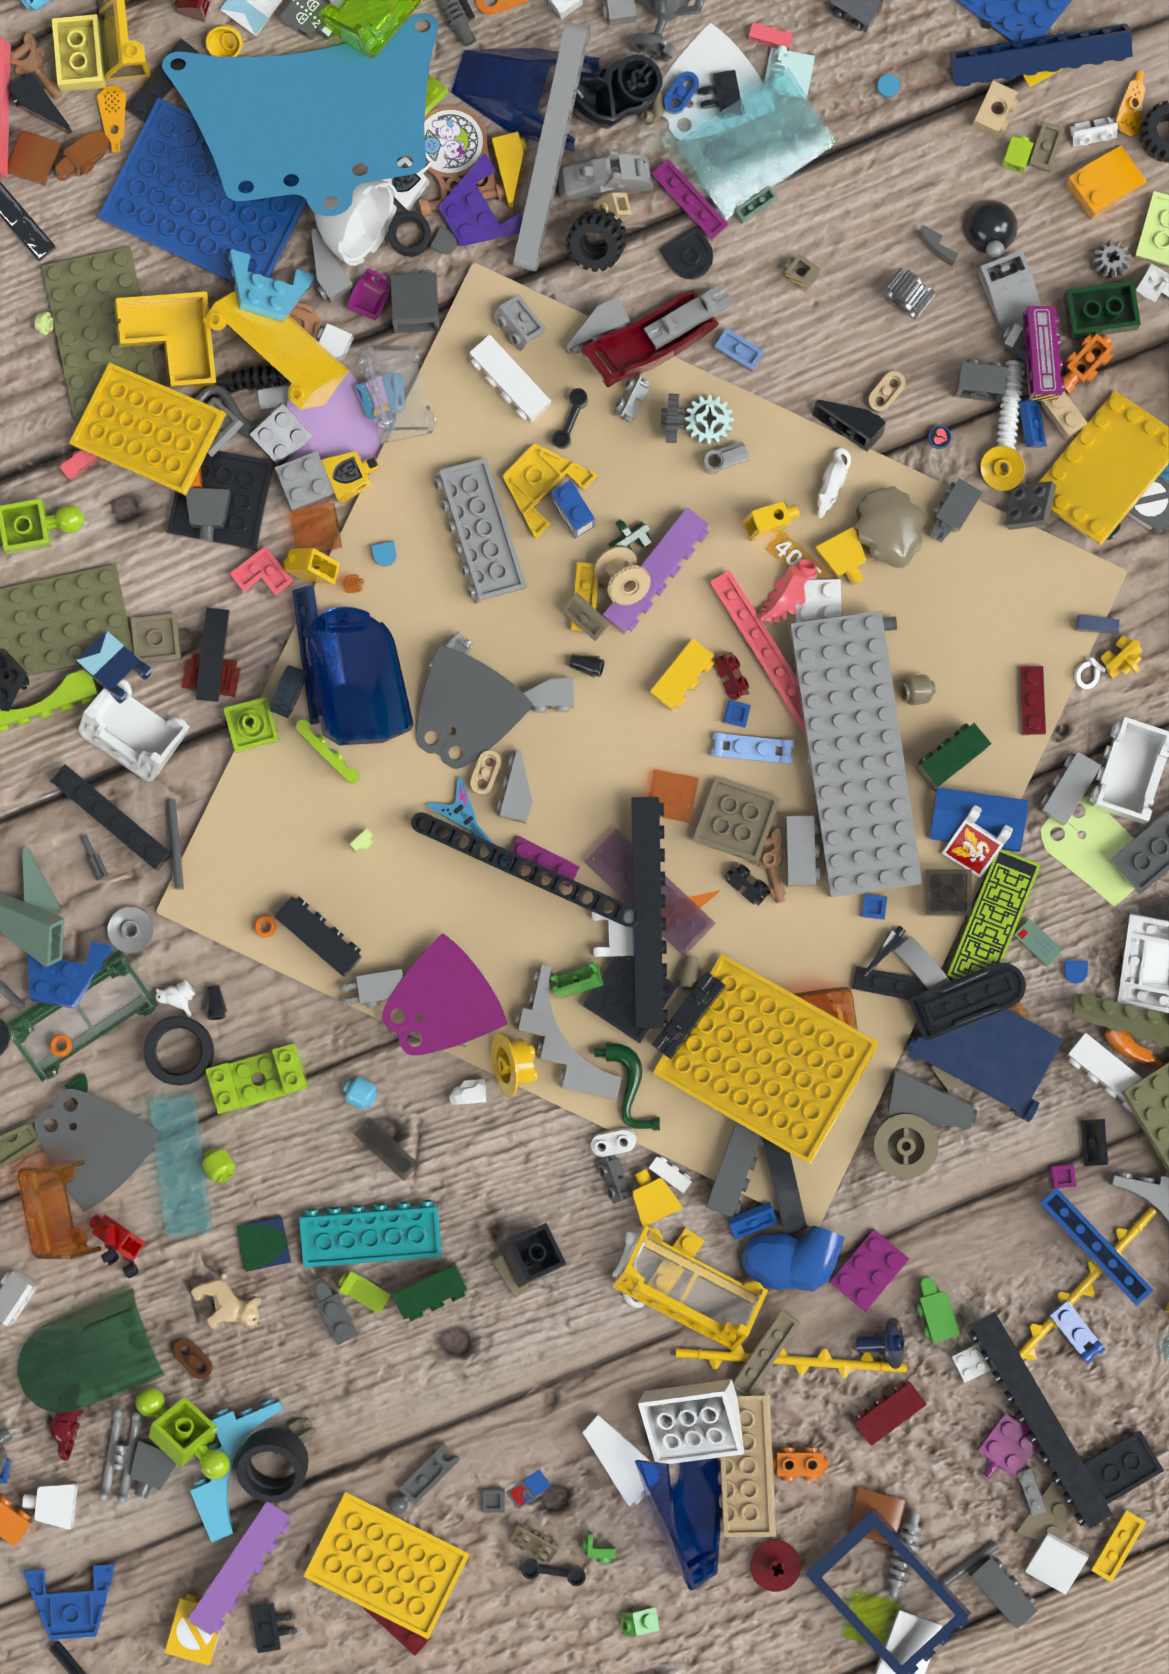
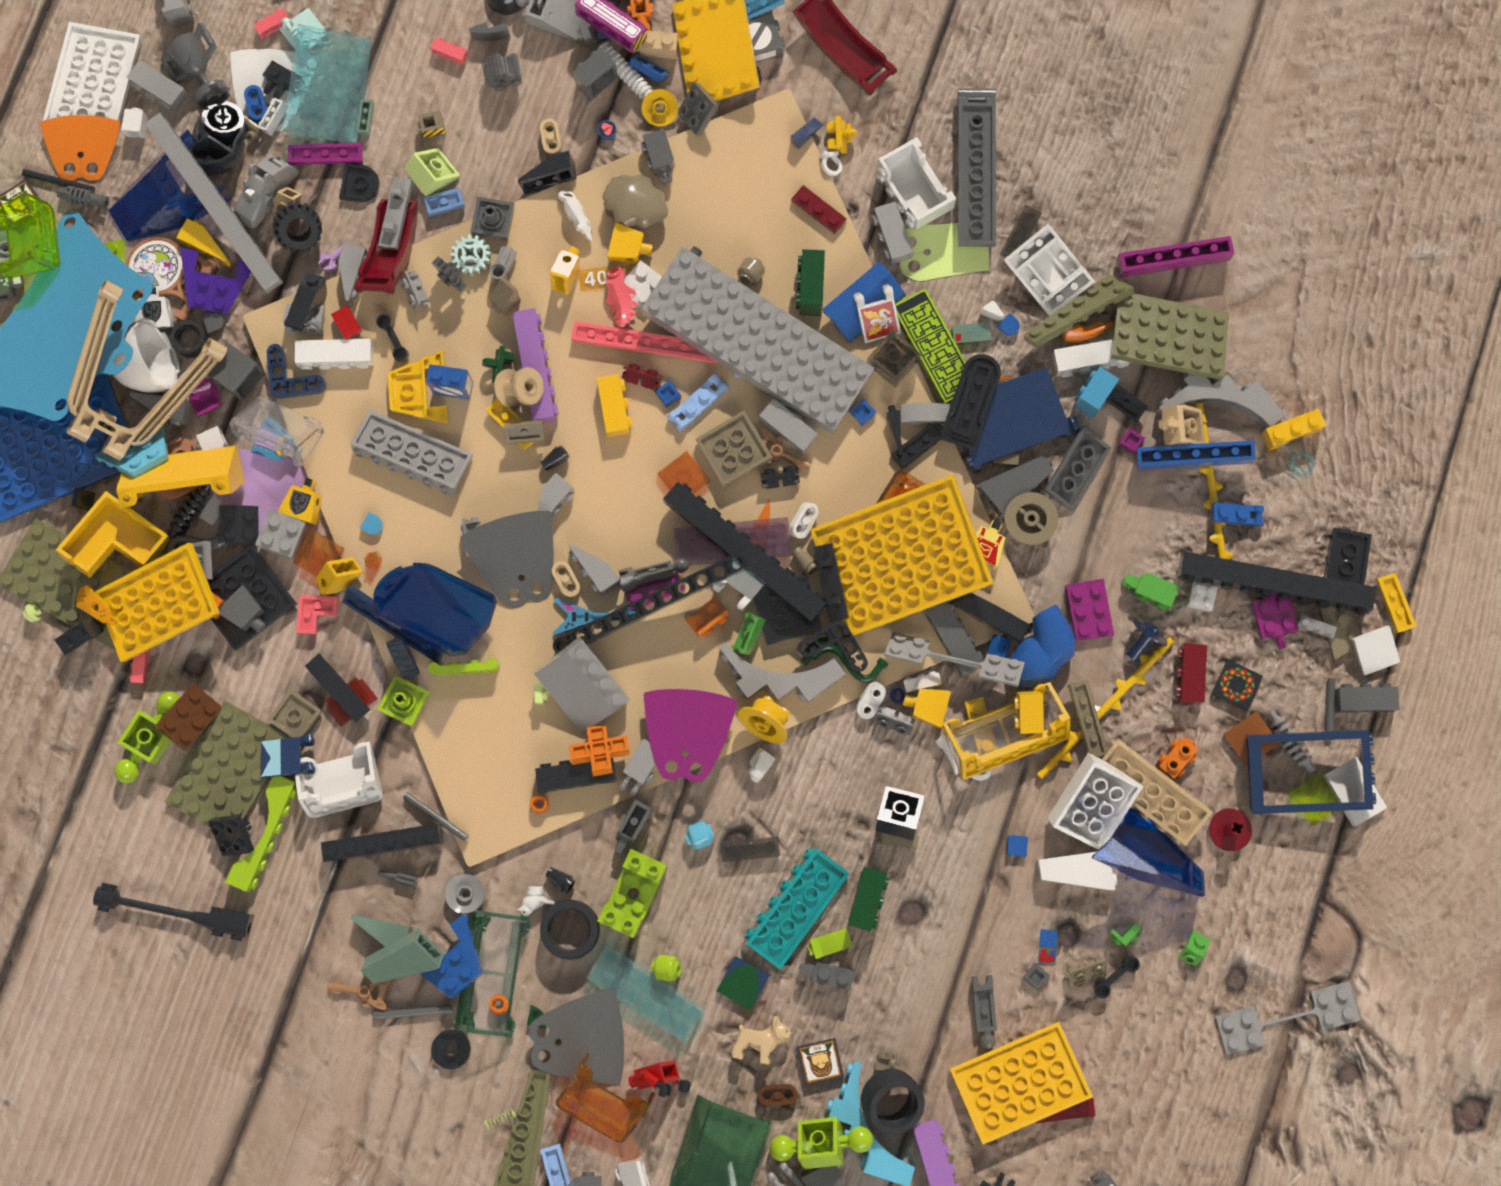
camera: 45 degrees left, 5 degrees down
none -> black brick [54,616,104,655]
none -> tan piece [66,280,227,461]
none -> black tile [71,488,95,511]
none -> light orange piece [76,585,117,626]
none -> reddish brown plate [154,683,221,752]
none -> white piece [257,98,288,136]
none -> dark blue beam [267,344,327,399]
none -> black slope [284,272,327,332]
none -> lavender bar [318,243,347,272]
none -> red slope [331,306,362,340]
none -> yellowish green slope [403,148,460,196]
none -> coral piece [430,38,468,65]
none -> dark grey plate [470,197,515,240]
none -> dark tan slope [490,277,521,316]
none -> light grey slope [534,637,630,733]
none -> orange plate [569,724,630,776]
none -> dark grey hinge [614,799,654,855]
none -> dark grey plate [619,558,689,591]
none -> orange bracket [685,596,730,639]
none -> white plate [789,502,819,539]
none -> tile [796,1038,844,1086]
none -> black beam [797,621,868,673]
none -> light grey hinge [884,632,1025,687]
none -> clear blue hinge [890,688,905,704]
none -> torso [976,520,1005,570]
none -> white slope [980,301,1004,322]
none -> blue tile [1007,835,1028,857]
none -> yellow brick [1013,691,1044,734]
none -> dark grey slope [1044,426,1111,511]
none -> dark azure brick [1074,367,1119,419]
none -> tan hinge [1158,405,1205,446]
none -> tile [1211,659,1263,711]

